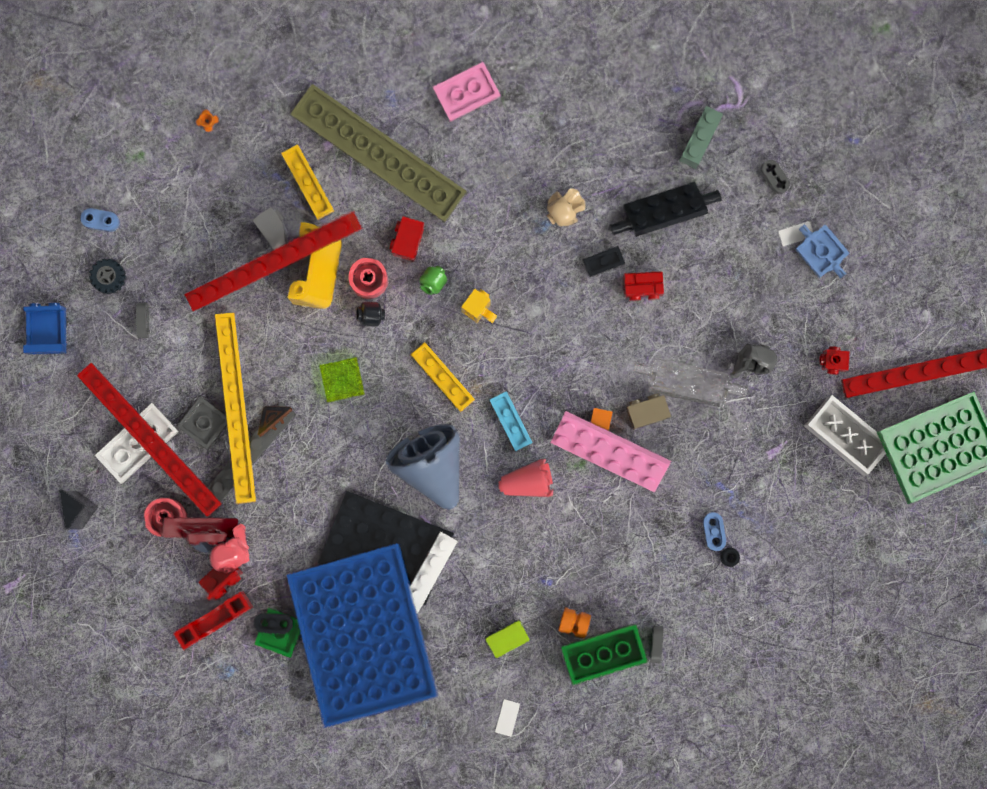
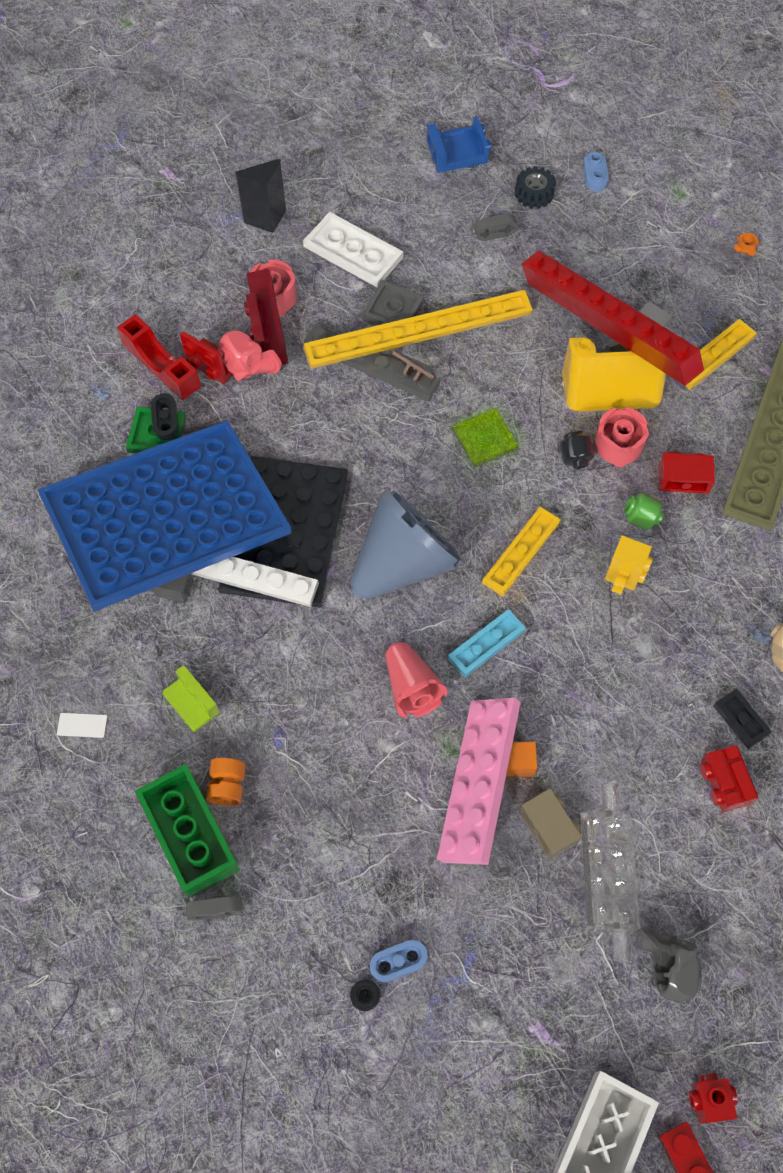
camera: 80 degrees right, 20 degrees down
red plate [77,363,222,517] -> none

